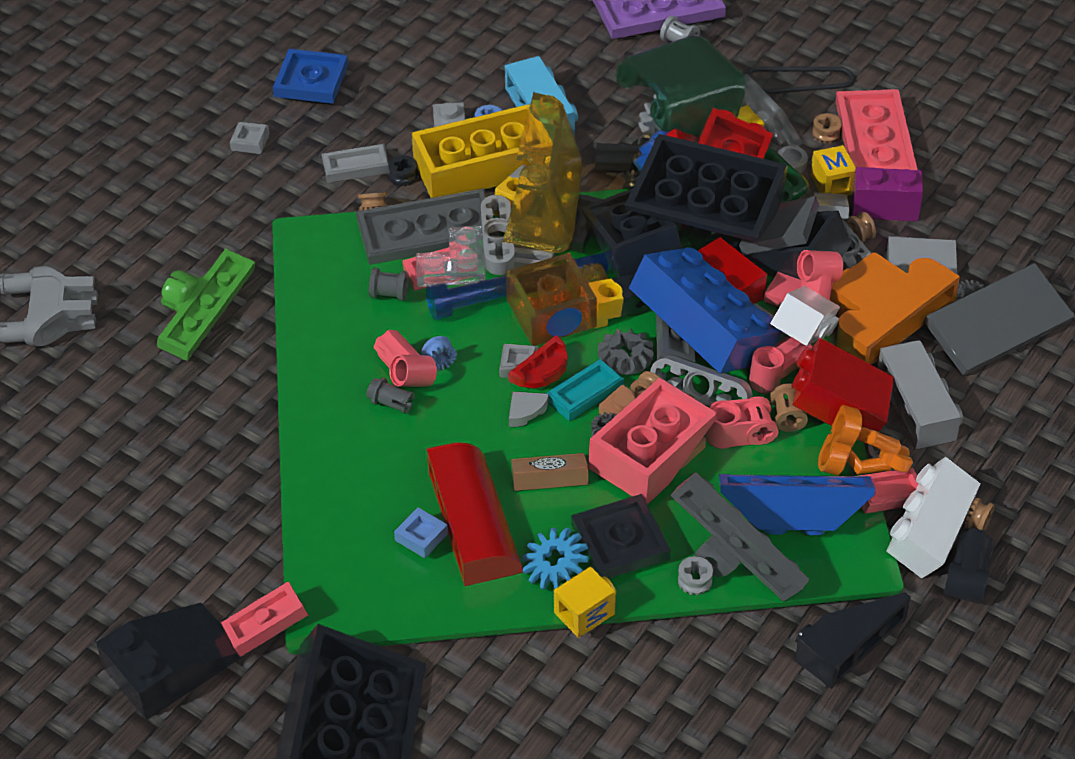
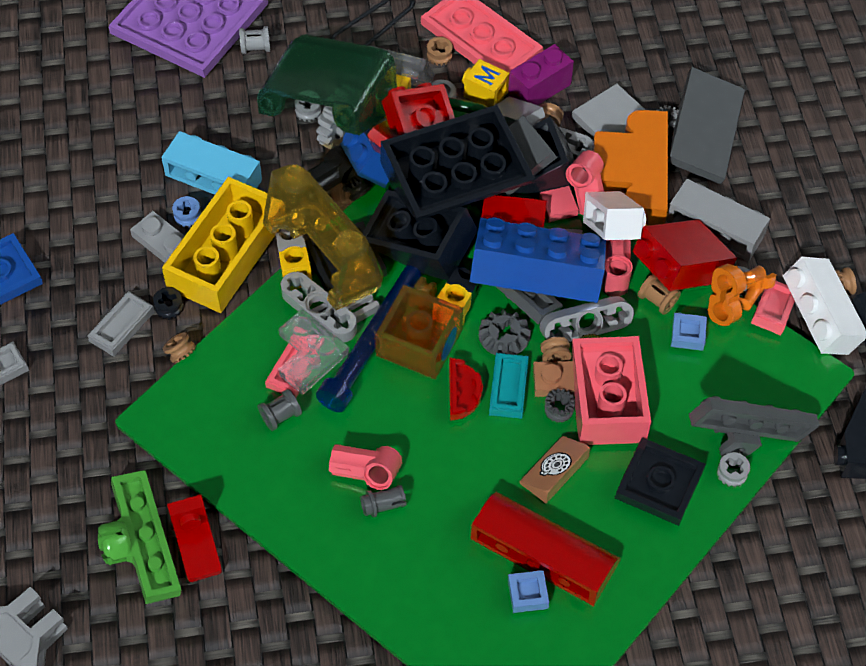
camera: 45 degrees left, 10 degrees up
dark grey tile [356,189,499,265] -> none
medium blue bush [421,336,457,371] -> none
light grey tile [499,344,539,378] -> none
light grey tile [509,392,549,427] -> none
dark azure gear [522,528,589,590] -> none
yellow brick [554,566,616,638] -> none
coral piece [705,396,779,449] -> none
blue wedge [719,474,875,535] -> none
none -> red bracket [167,494,222,582]
none -> medium blue plate [671,313,707,351]

